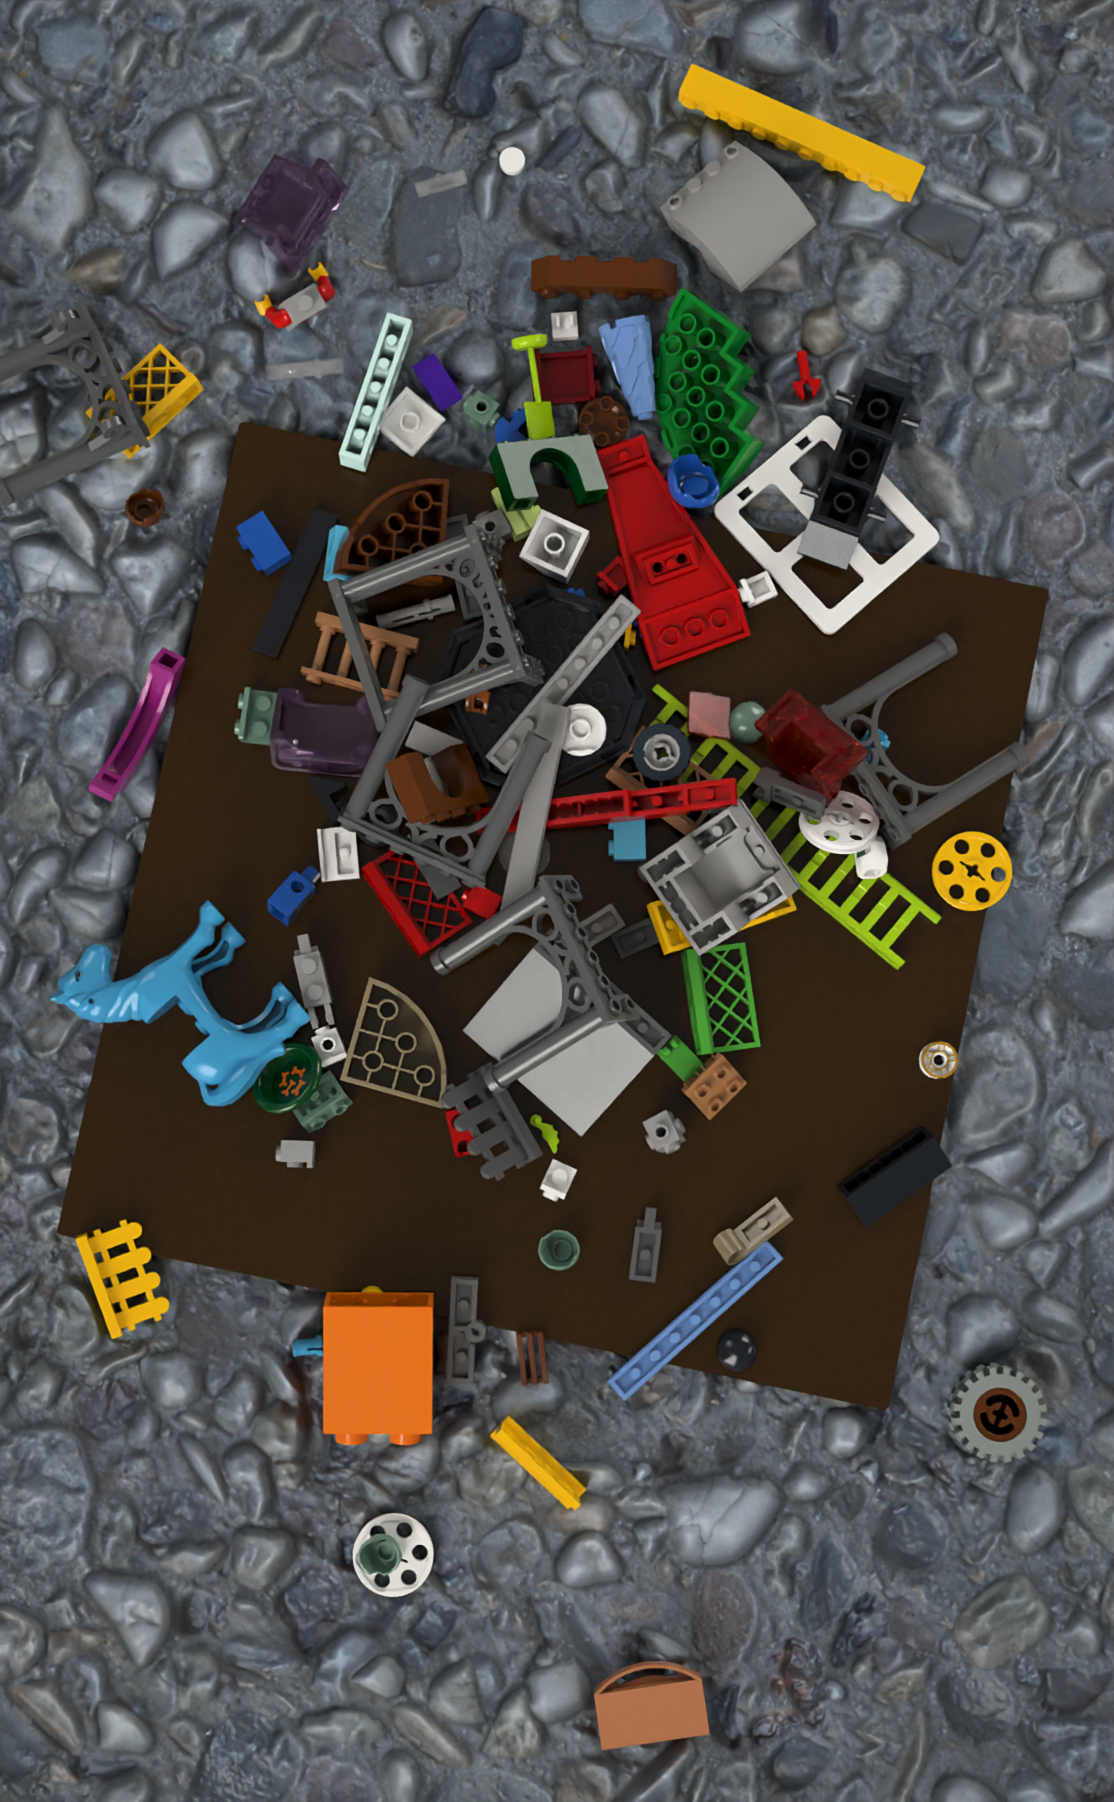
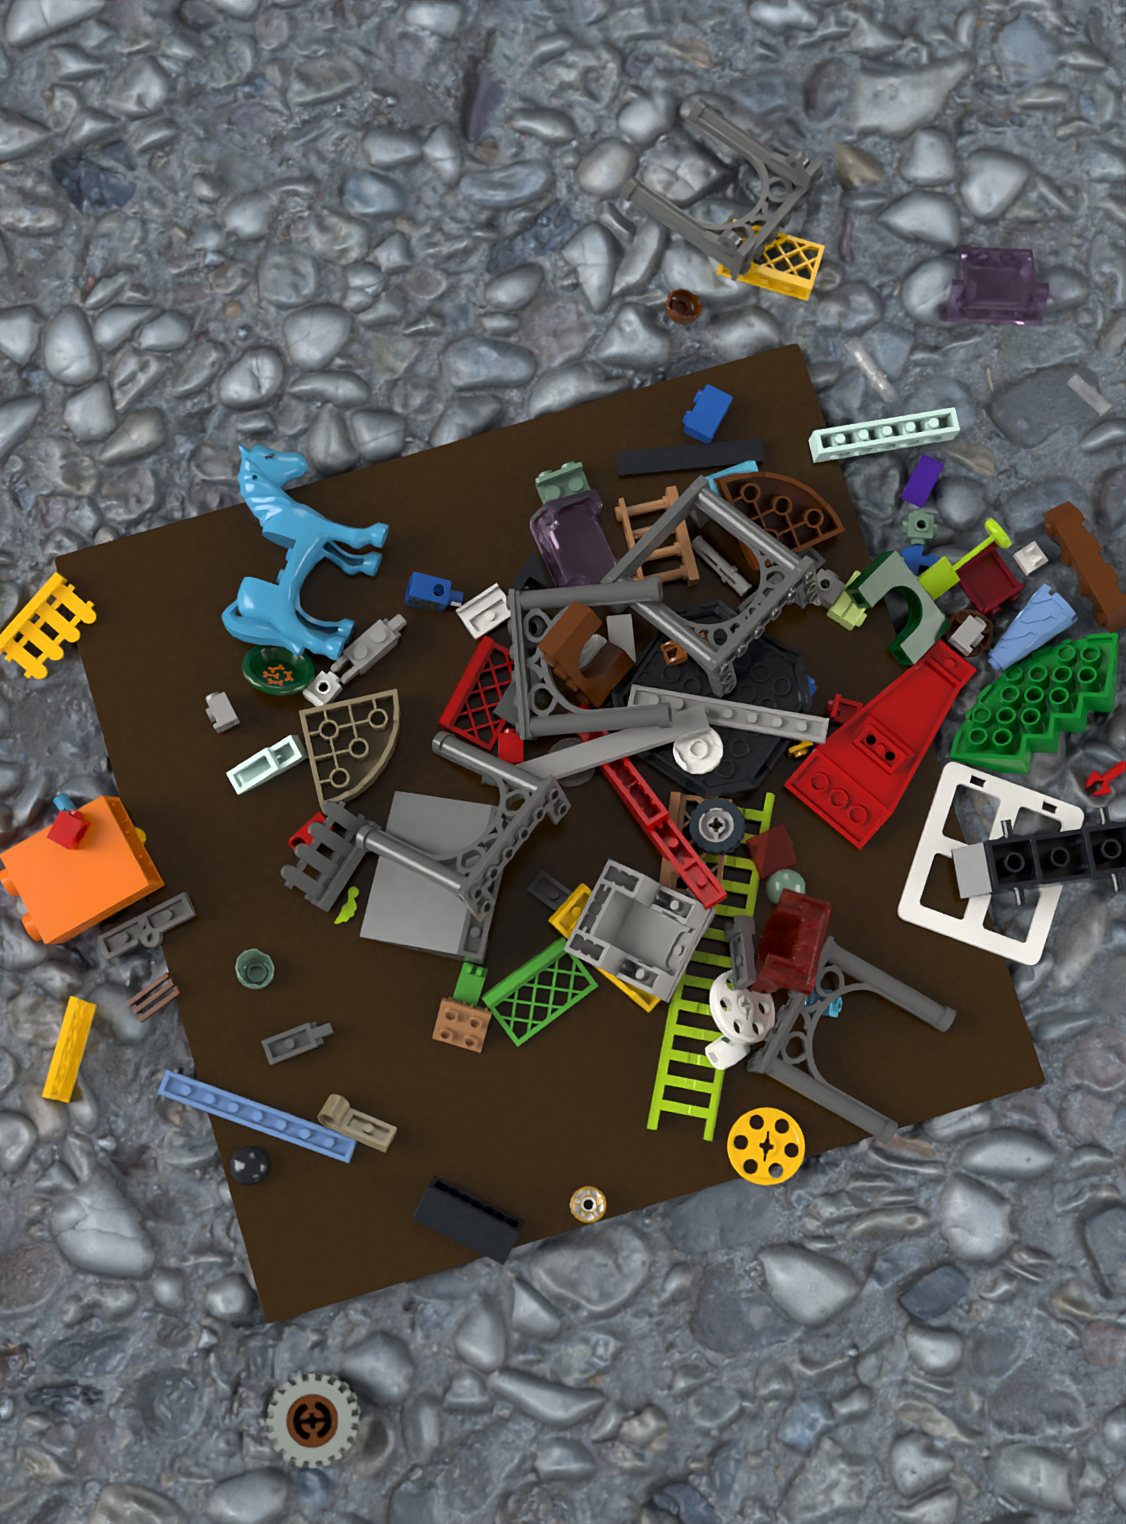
camera: 60 degrees right, 5 degrees down
magenta arch [88,647,186,802] -> none
torso [254,262,335,332] -> none
sand green bracket [293,1070,353,1133] -> none
white tile [379,386,446,457] -> none
white slope [519,509,589,584] -> none
white bracket [540,1159,577,1202] -> none
light grey hinge [562,903,625,947] -> none
medium azure brick [608,820,646,862] -> none
light grey brick [642,1110,686,1154] -> none
blue piece [667,454,720,508] -> none
white bracket [737,571,778,608] -> none
none -> red brick [47,808,91,850]
none -> light aqua slope [226,735,309,795]
none -> light grey brick [948,615,987,657]

